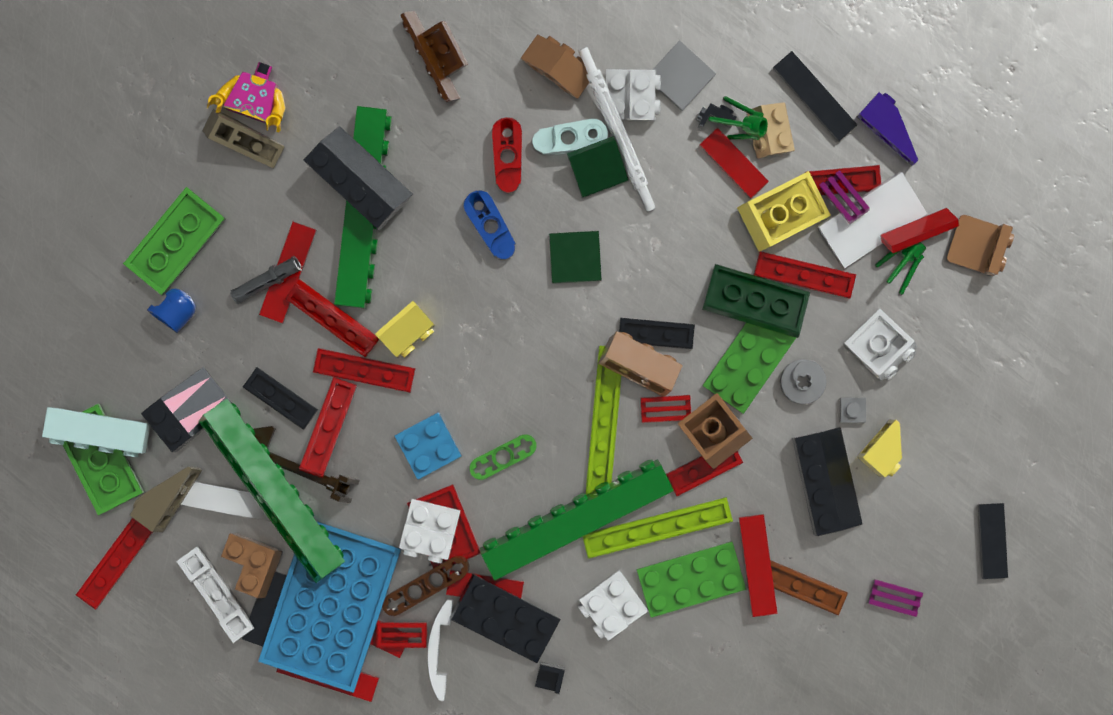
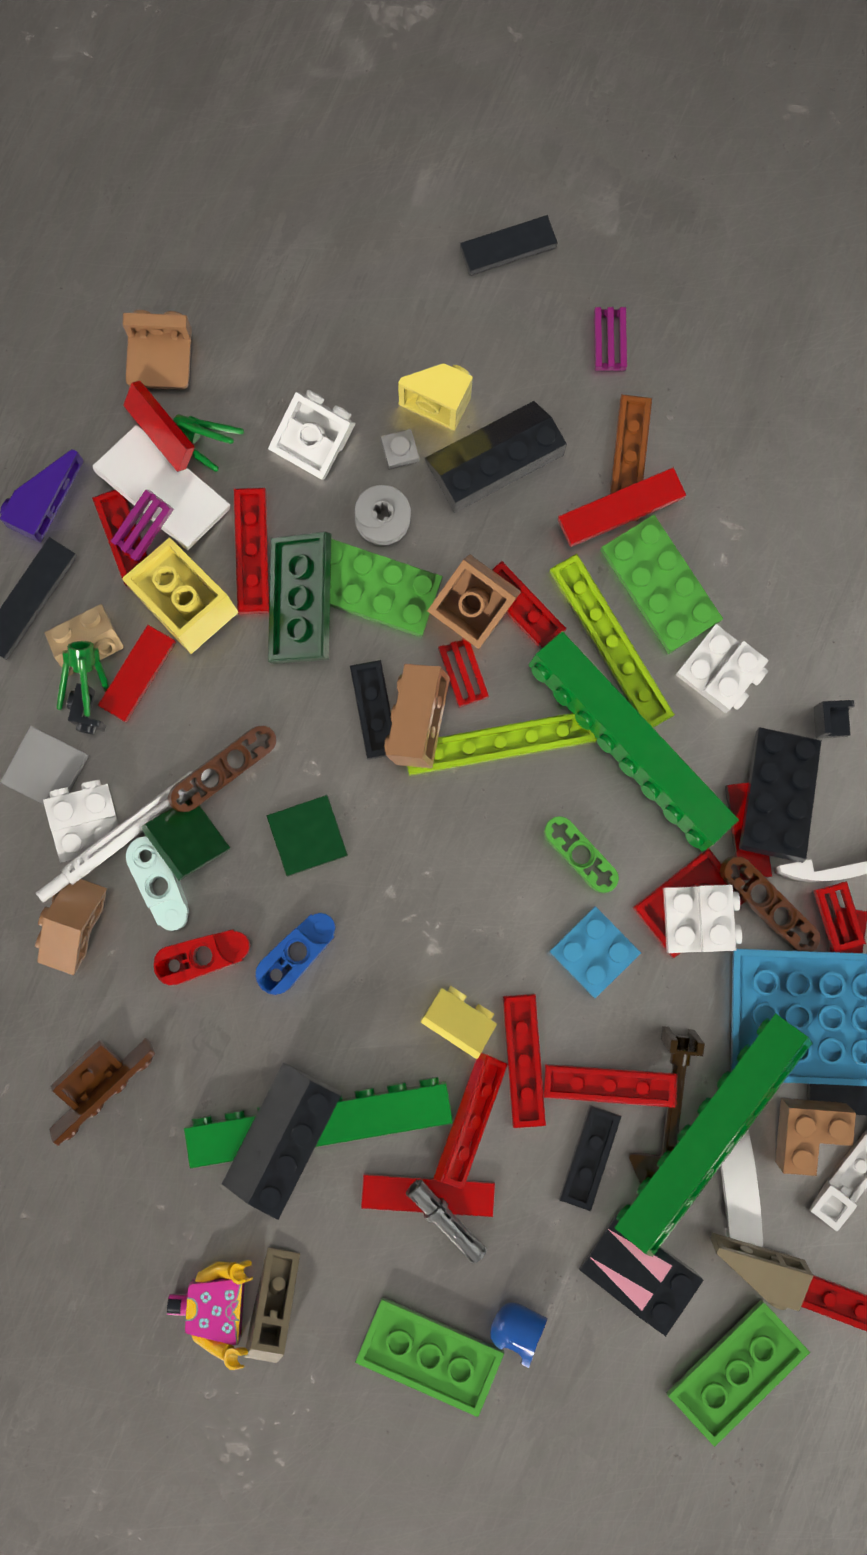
camera: 110 degrees left, 5 degrees down
light aqua brick [42,407,150,457] -> none
none -> reddish brown beam [168,726,276,812]

